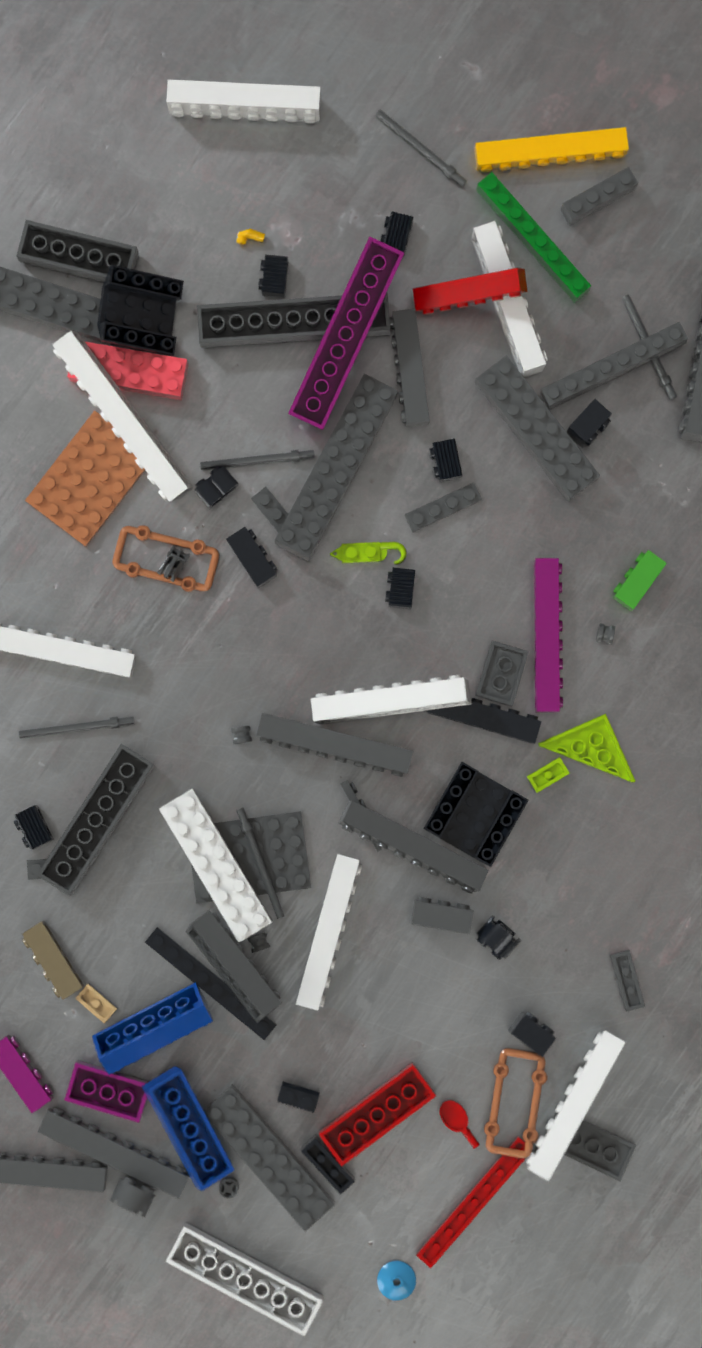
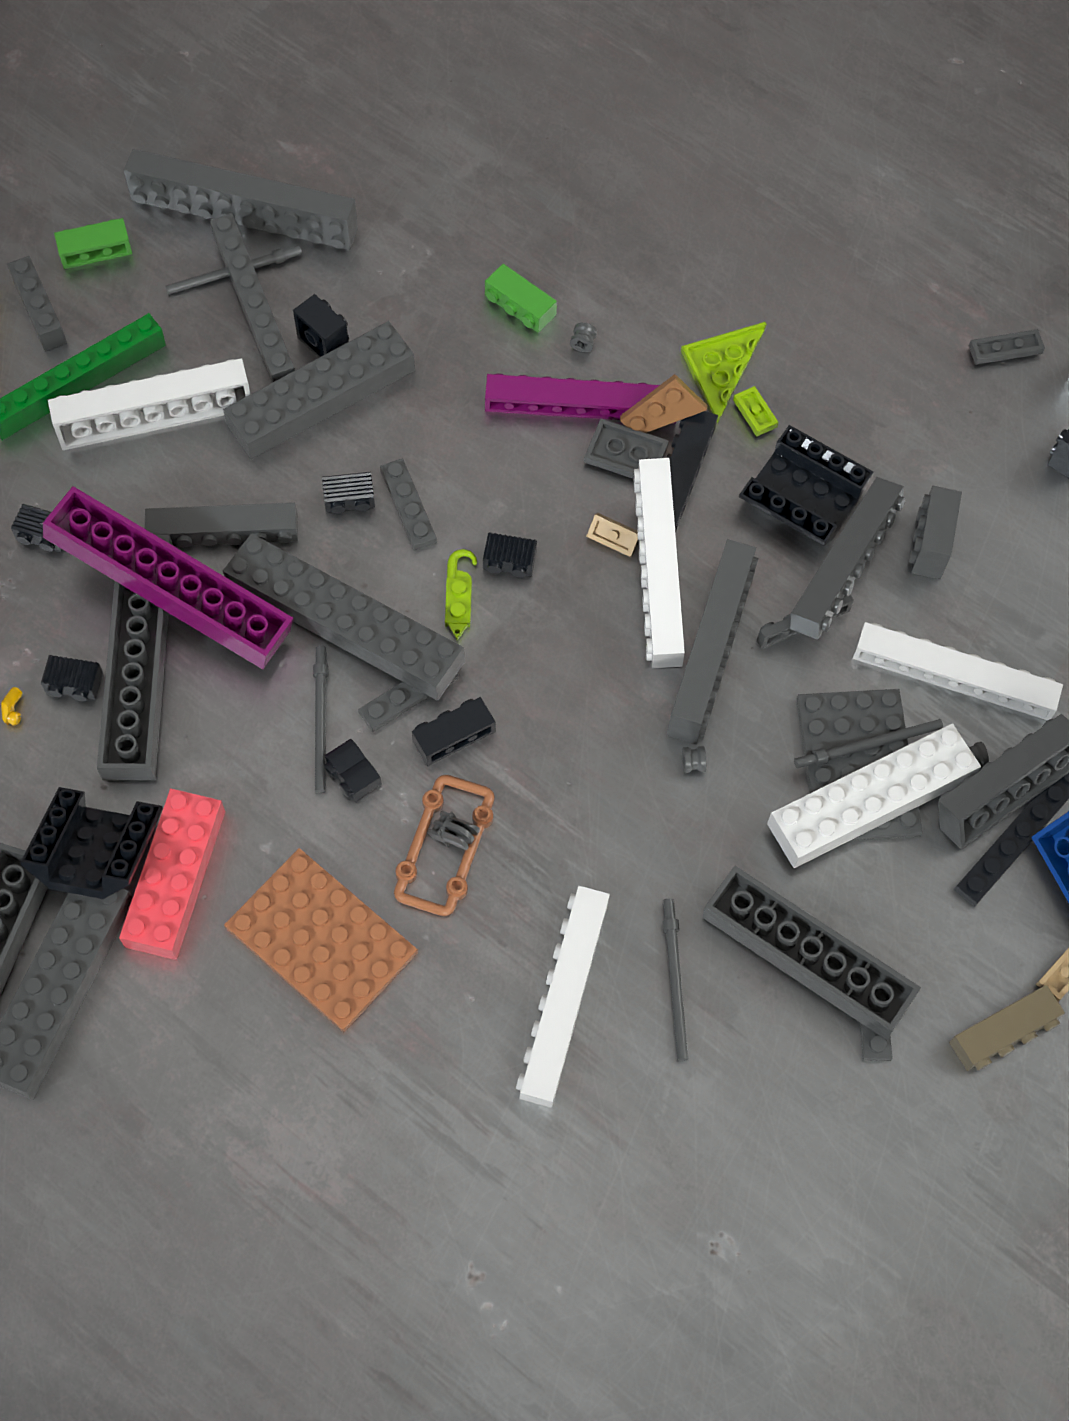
camera: 90 degrees left, 20 degrees down
black brick [13,805,54,850] -> none
white brick [52,331,192,502] -> none
red brick [413,268,528,315] -> none
black brick [477,915,521,960] -> none
none -> bright green brick [54,218,132,269]
none -> tan plate [586,513,639,557]
none -> medium nougat wing [620,374,707,433]

